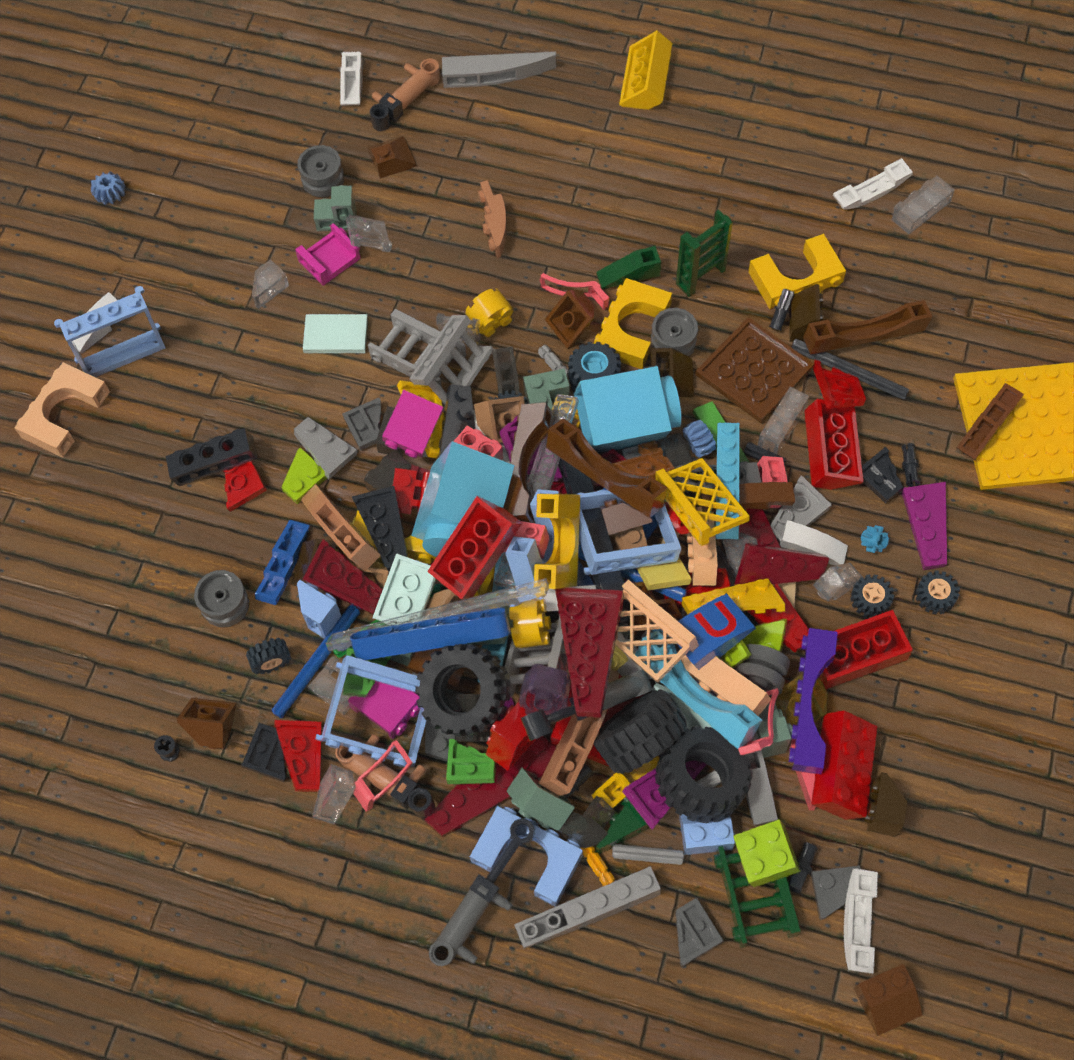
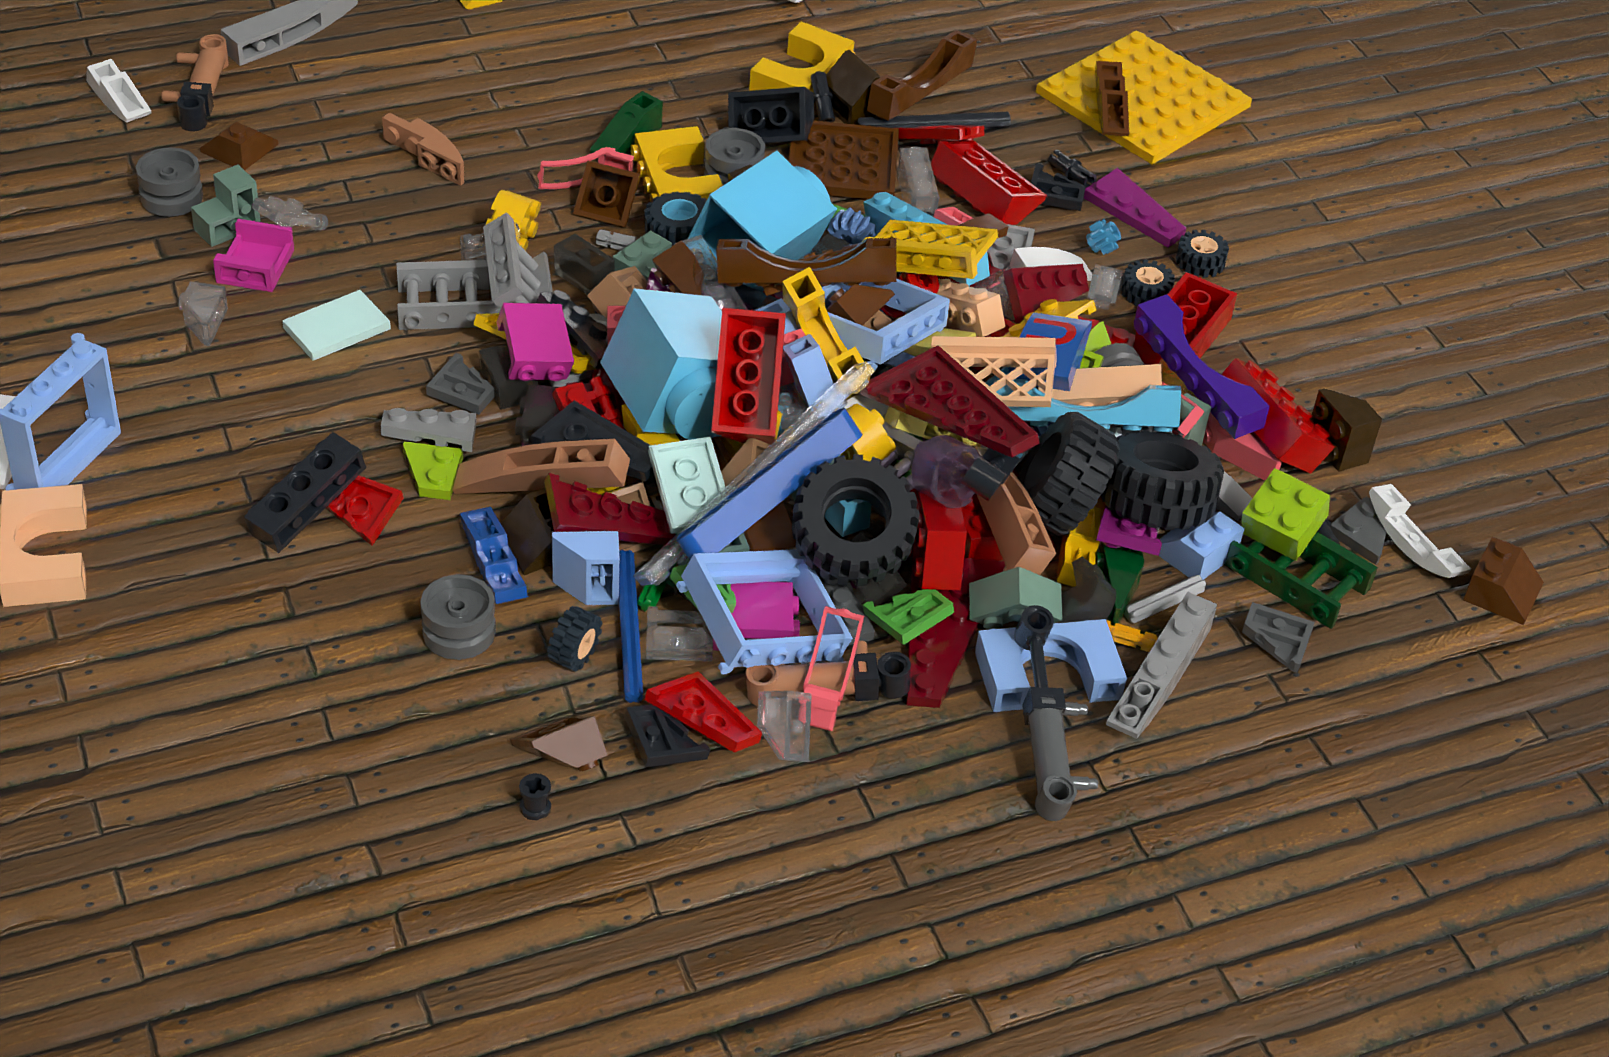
camera: 45 degrees left, 20 degrees down
dark green fence [676,209,733,297] -> none
none -> black slope [728,86,814,144]

